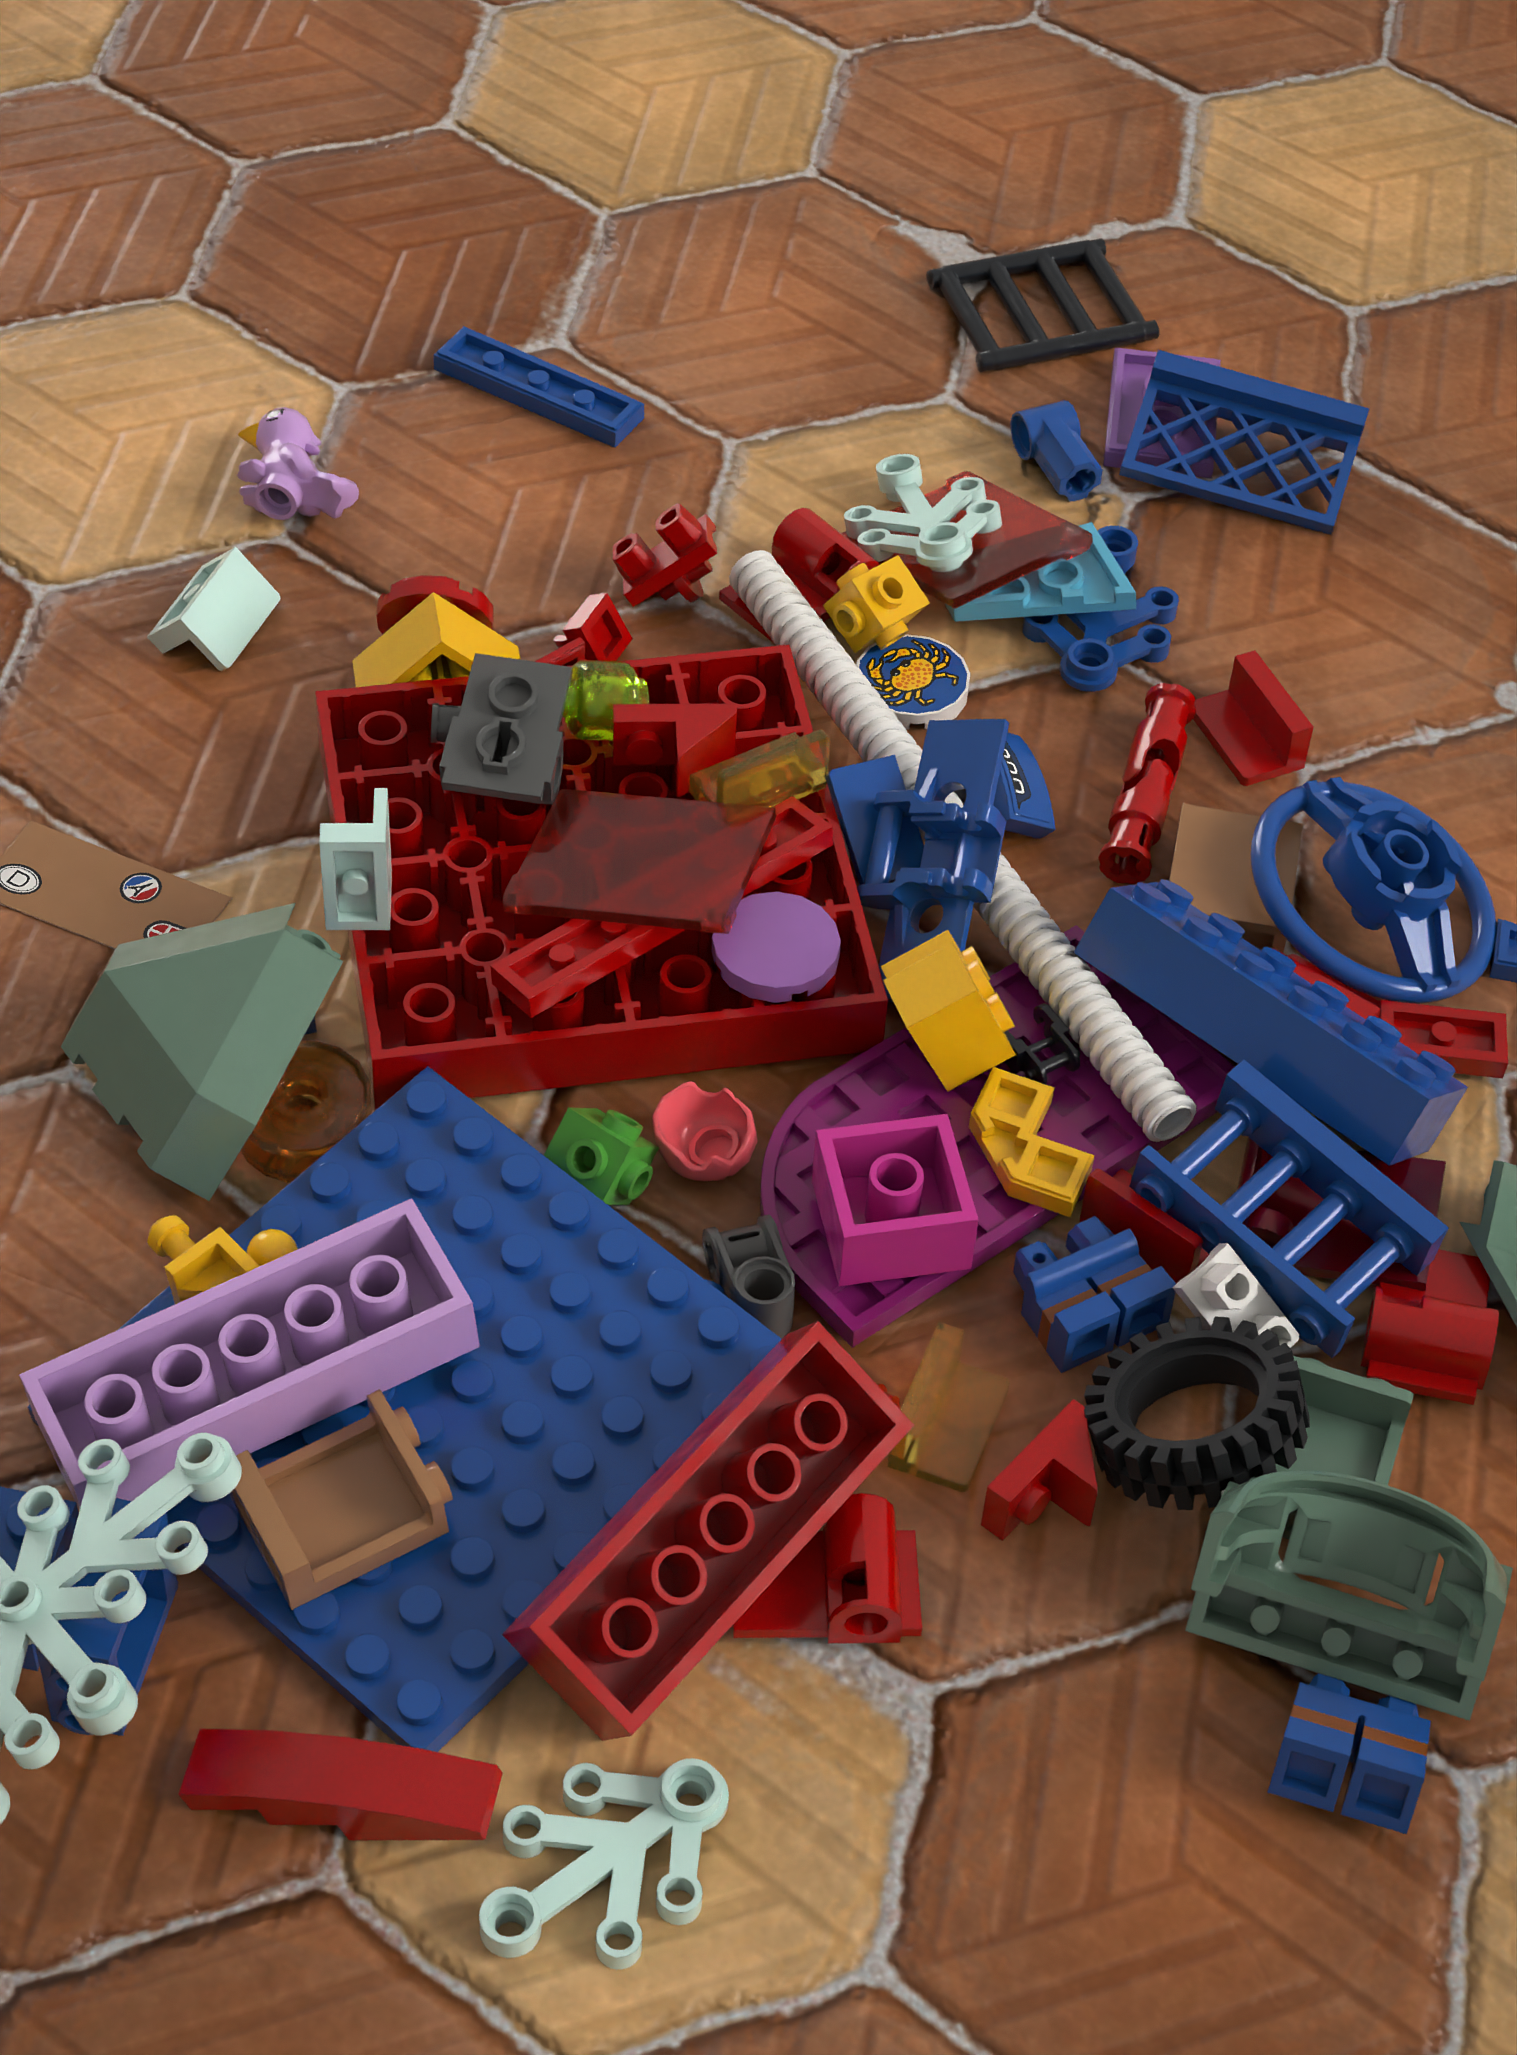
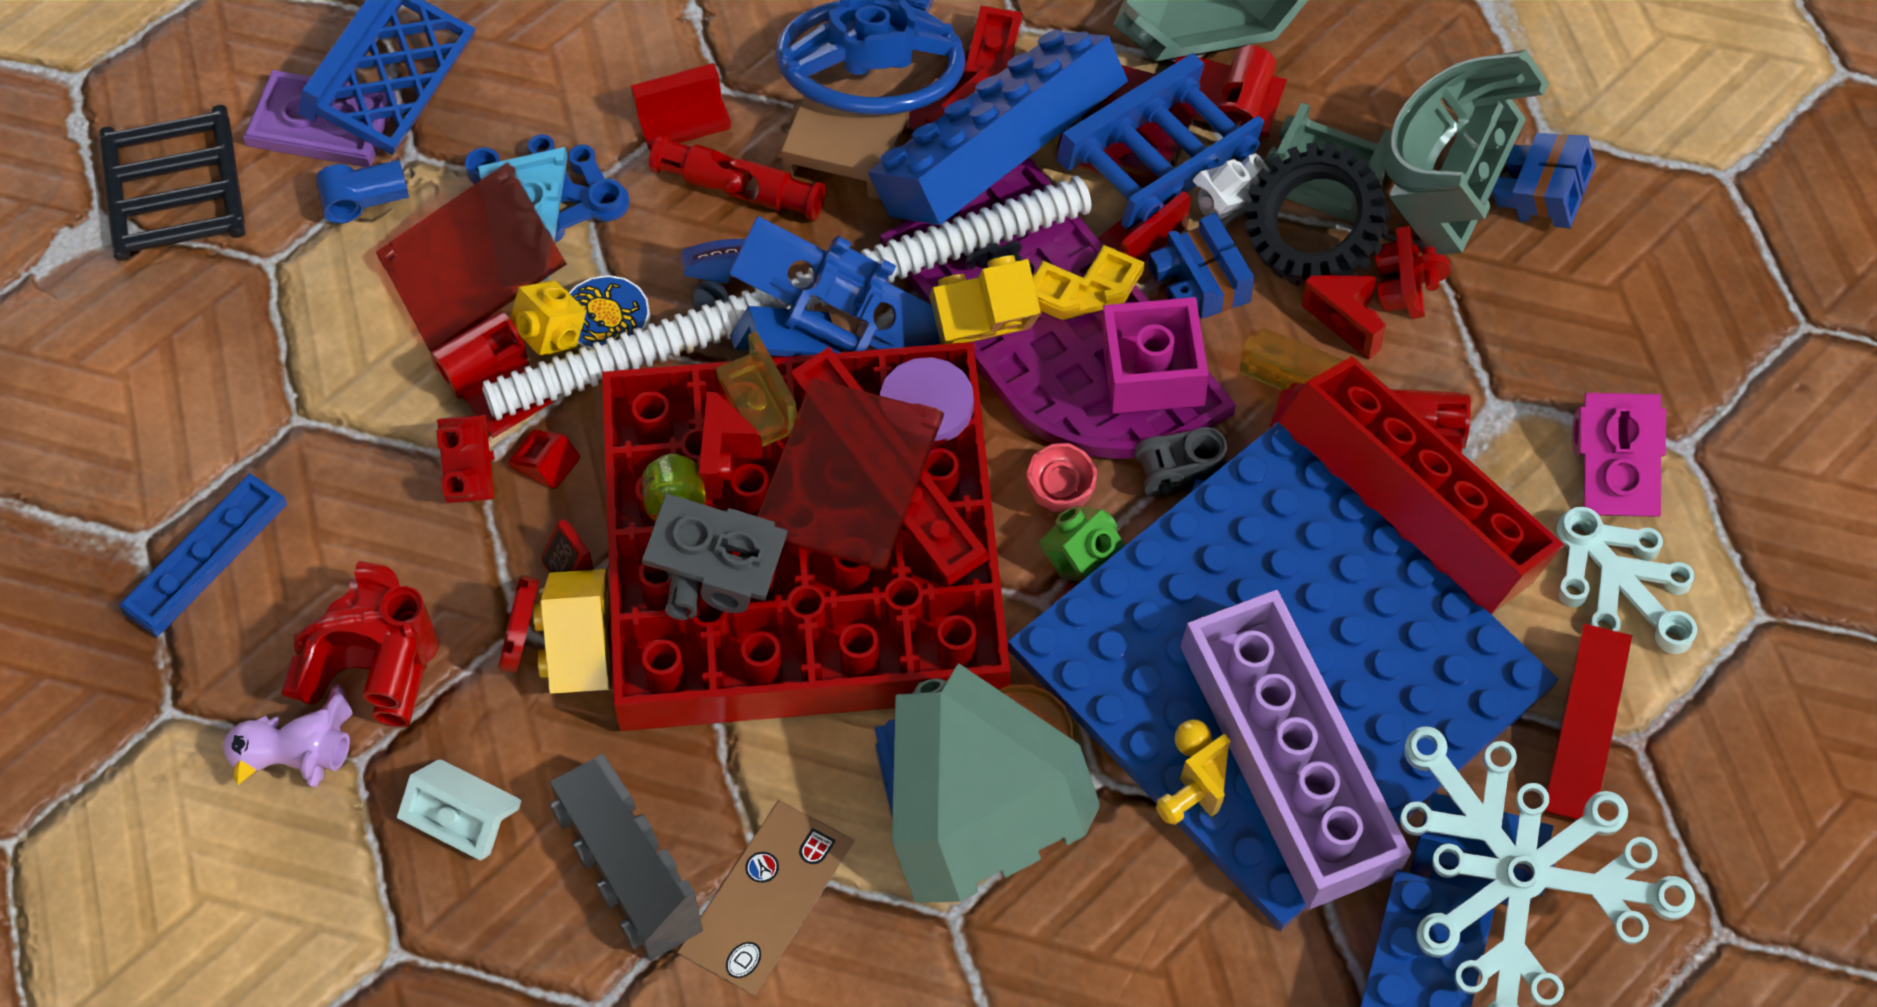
camera: 80 degrees left, 10 degrees up
medium nougat panel [230,1389,453,1610] -> none
light aqua panel [319,788,392,930] -> none
red tile [553,593,633,664] -> none
light aqua plant [844,454,1002,572] -> none
none -> red helmet [281,561,439,728]
none -> red slope [508,429,580,489]
none -> dark grey wedge [549,754,703,961]
none -> red hips [1375,226,1451,319]
none -> dark pink piece [1572,393,1666,517]

